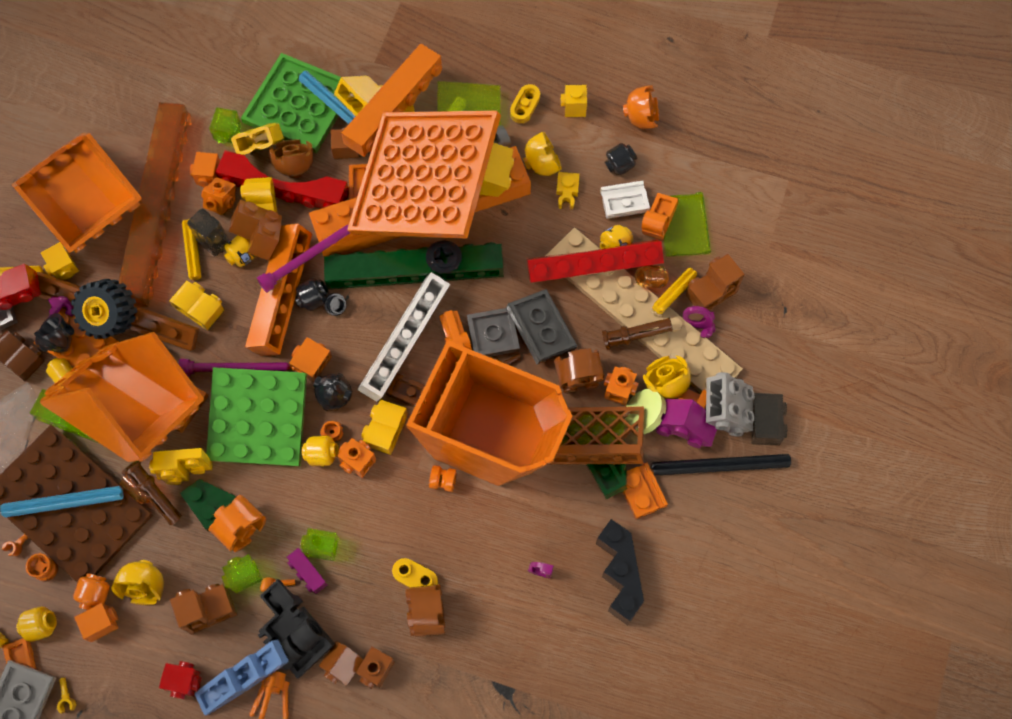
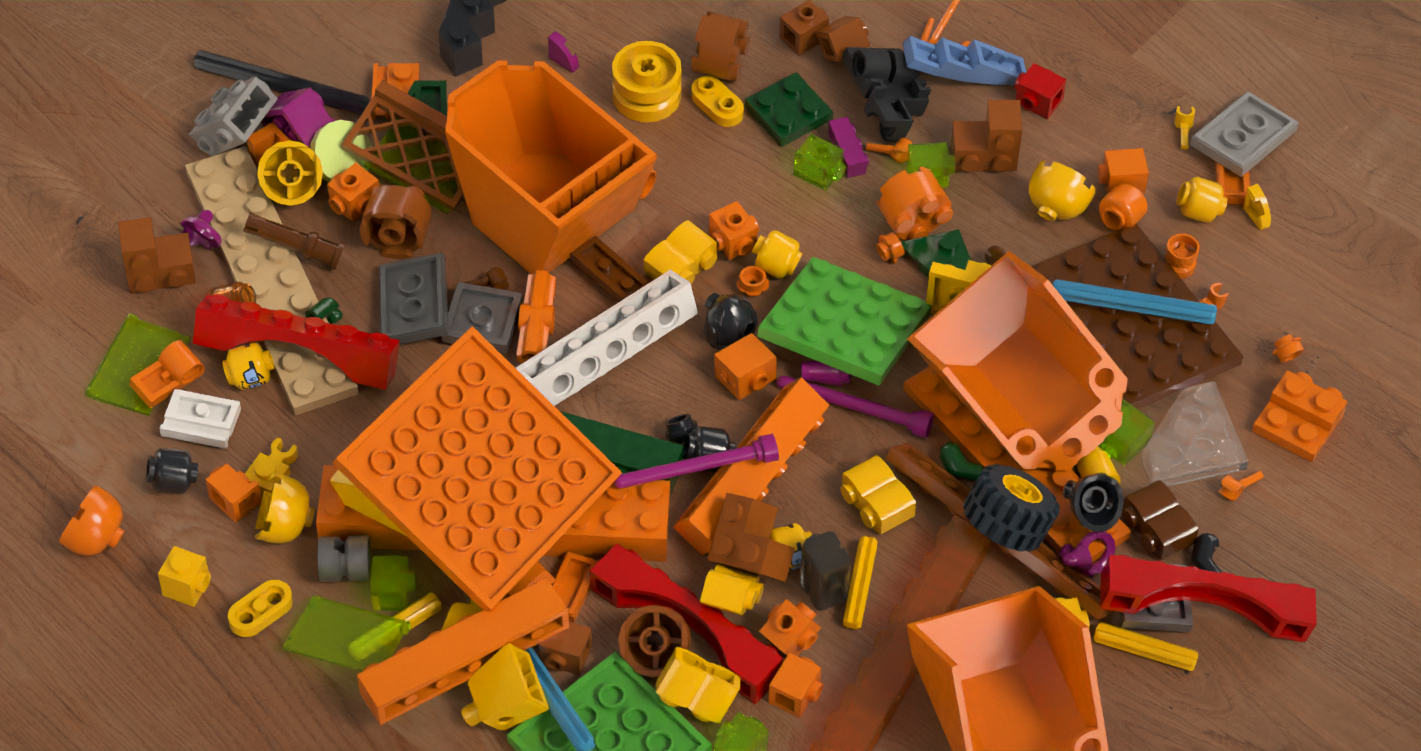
camera: 160 degrees left, 15 degrees down
yellow axle [652,268,697,314] -> none
clear smoke brick [751,393,788,446] -> none
none -> orange brick [205,463,262,523]
none -> dark green arm [305,297,343,324]
none -> yellow wheel [612,41,682,123]
none -> dark green plate [745,72,833,147]
none -> orange plate [876,232,904,264]

